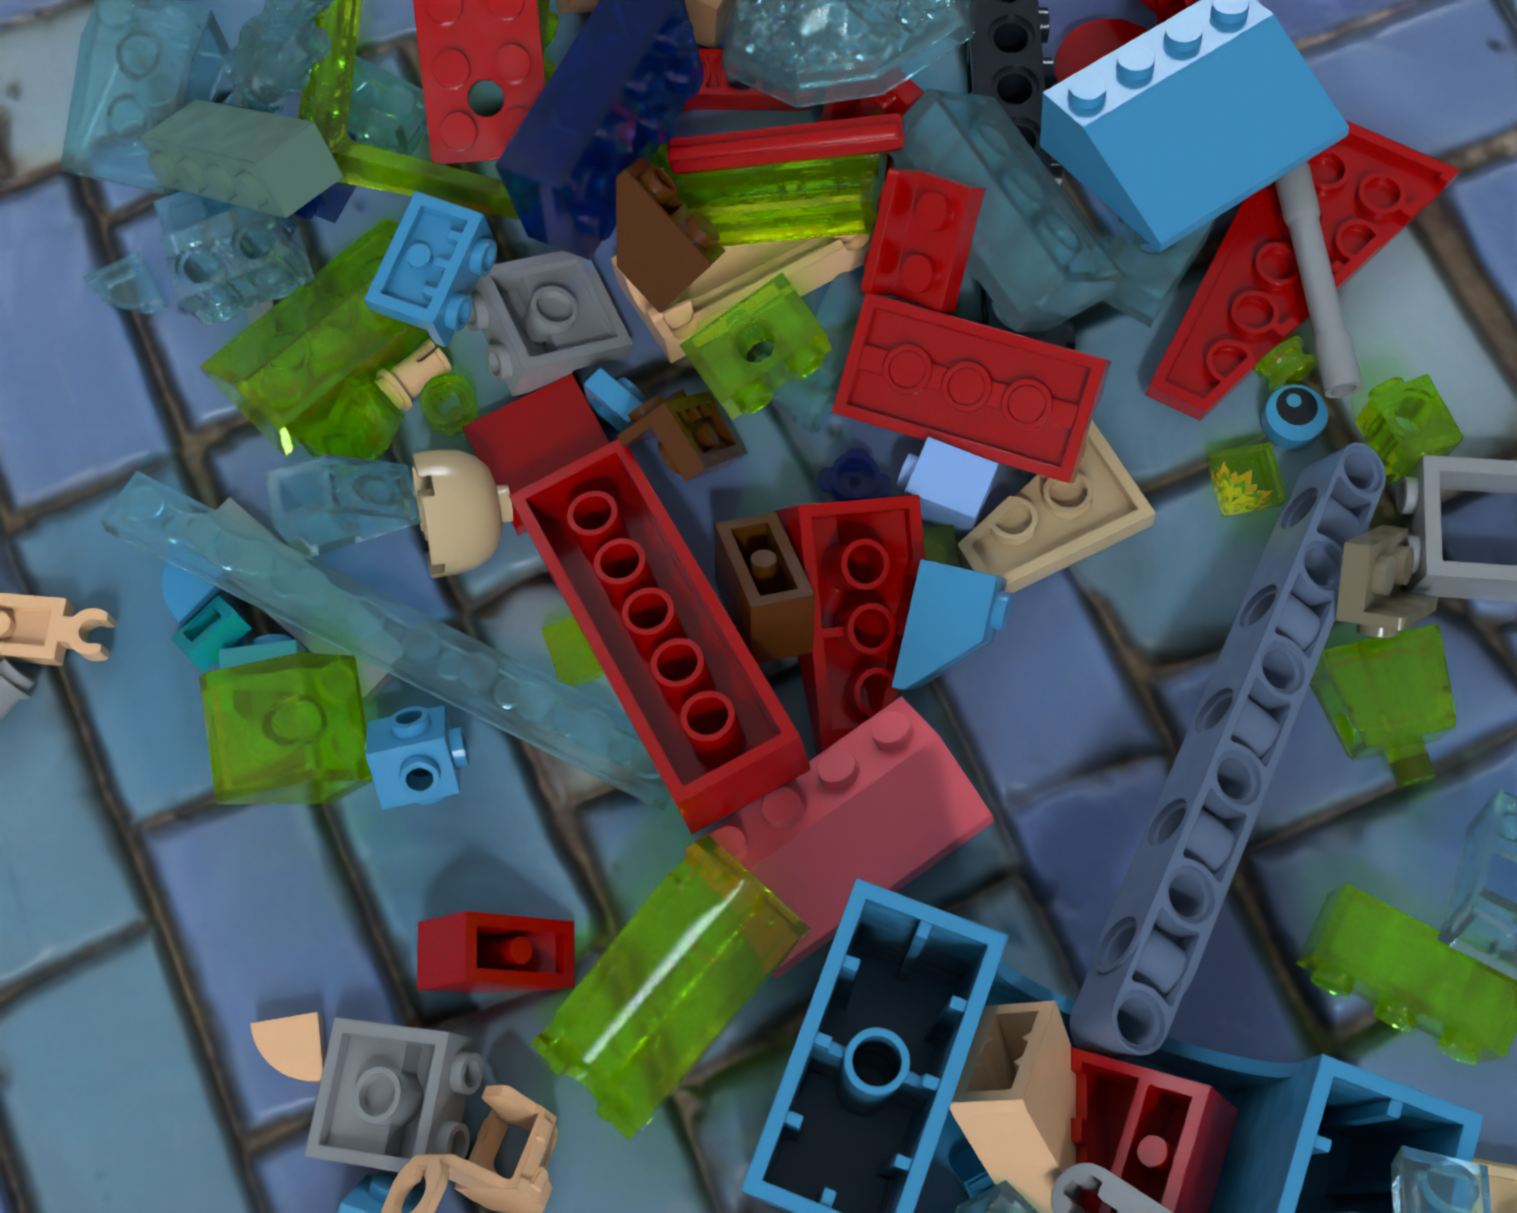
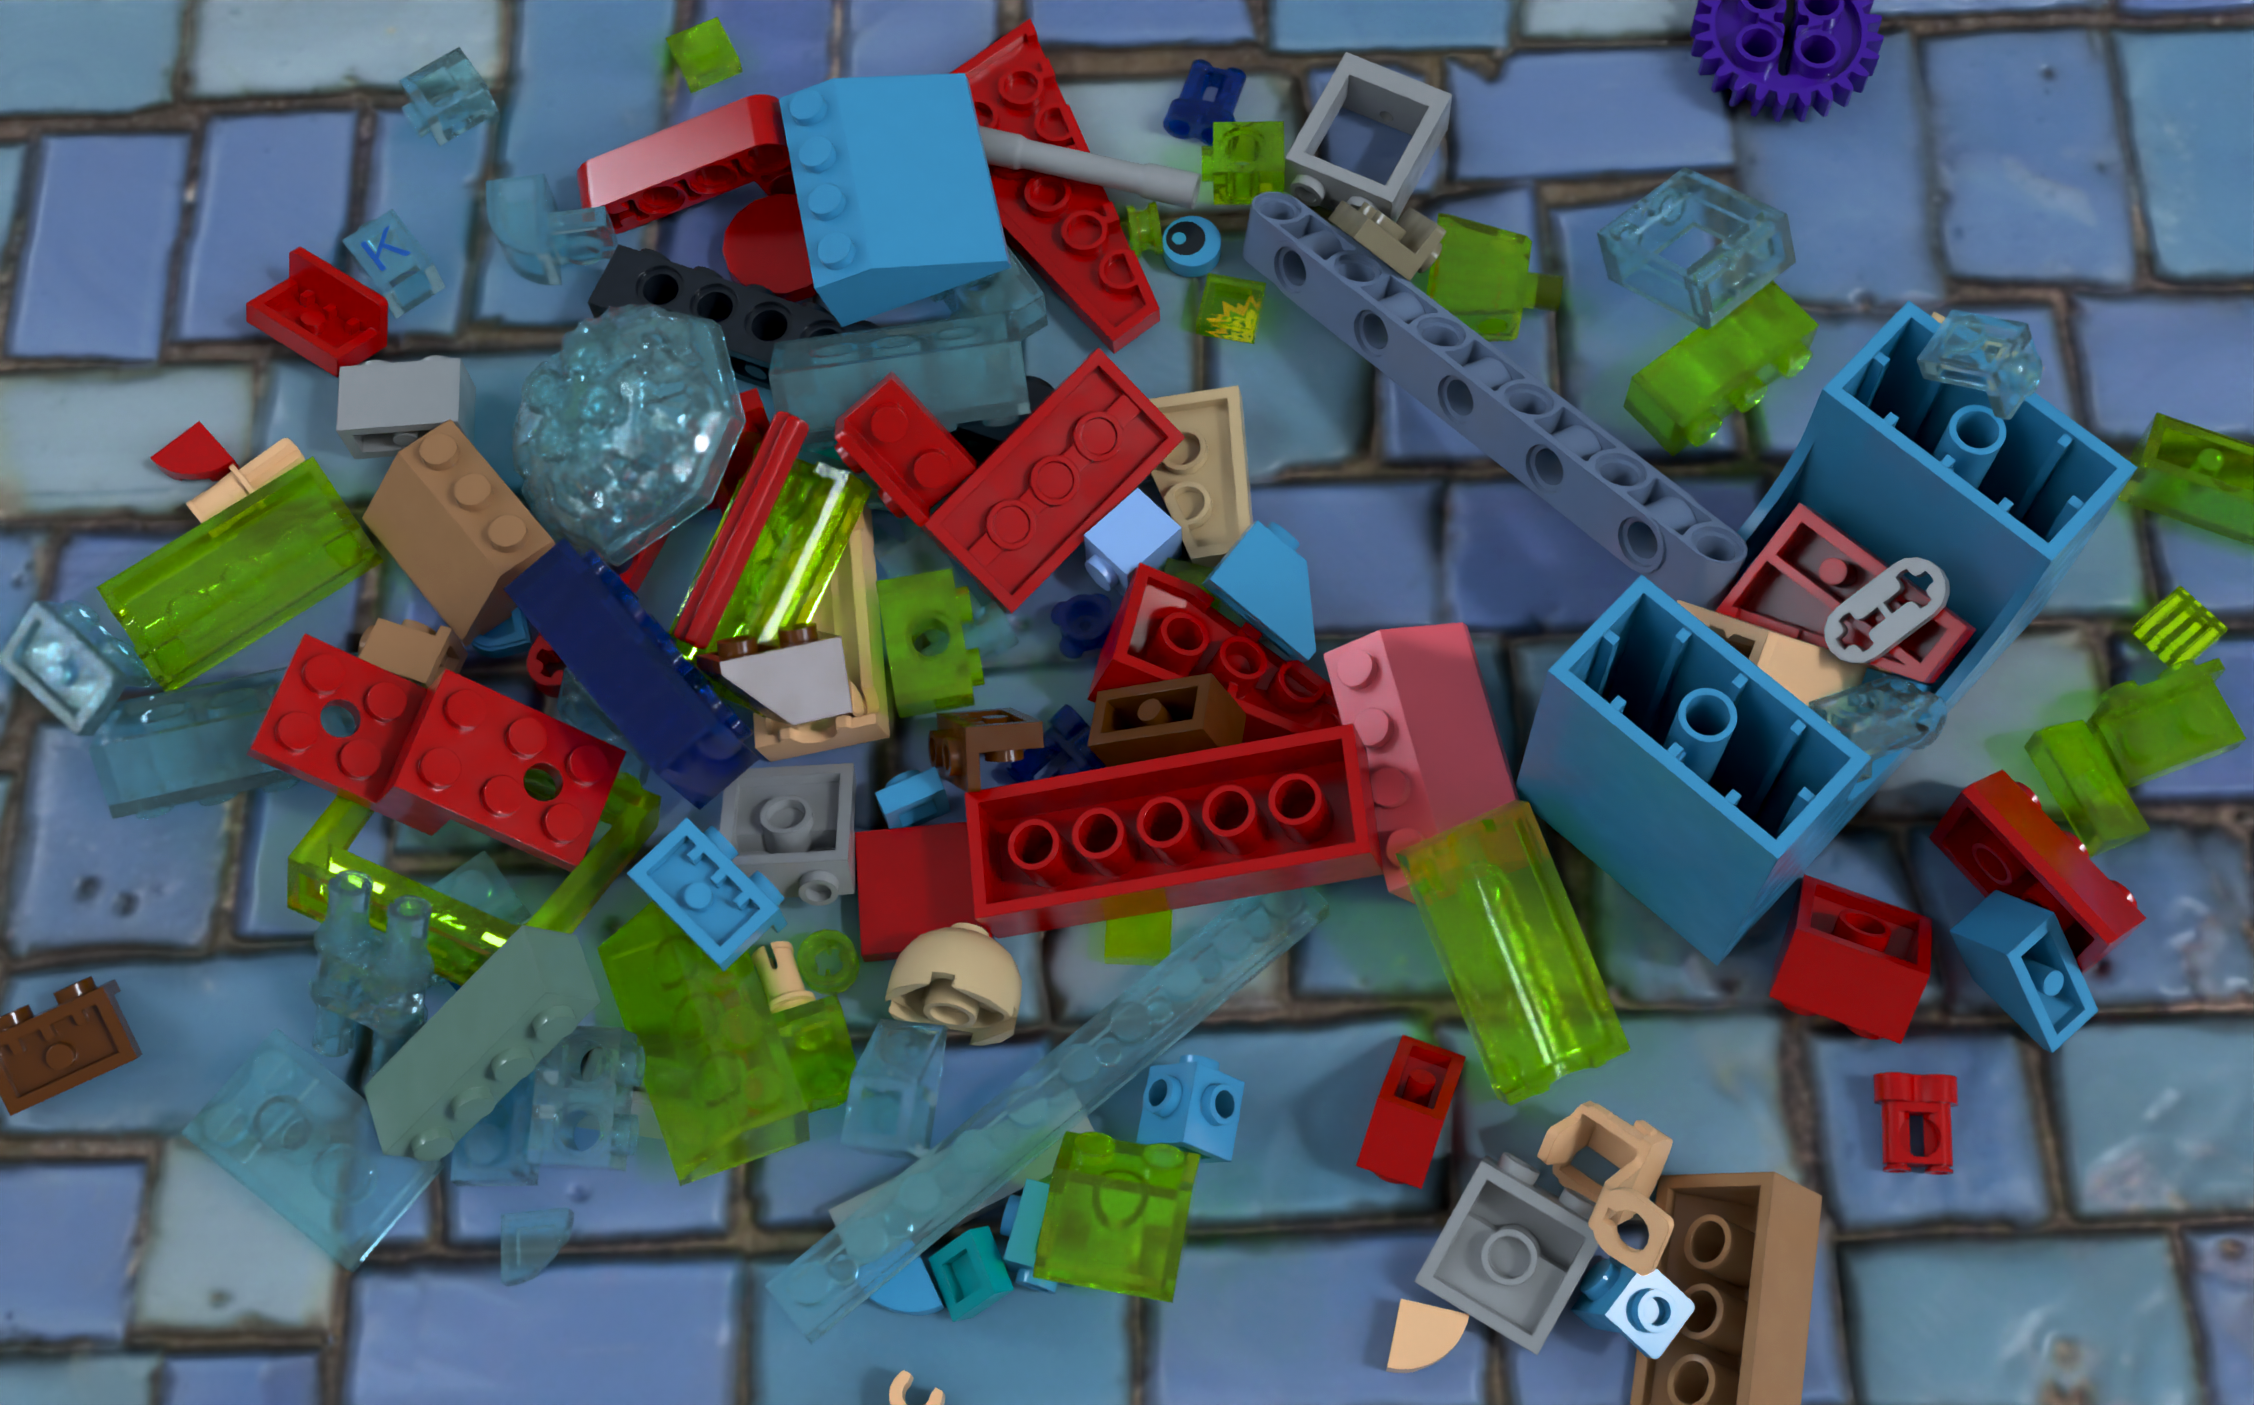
camera: 65 degrees left, 5 degrees down
none -> clear blue piece [1005,704,1106,783]
none -> clear blue piece [1163,59,1247,148]

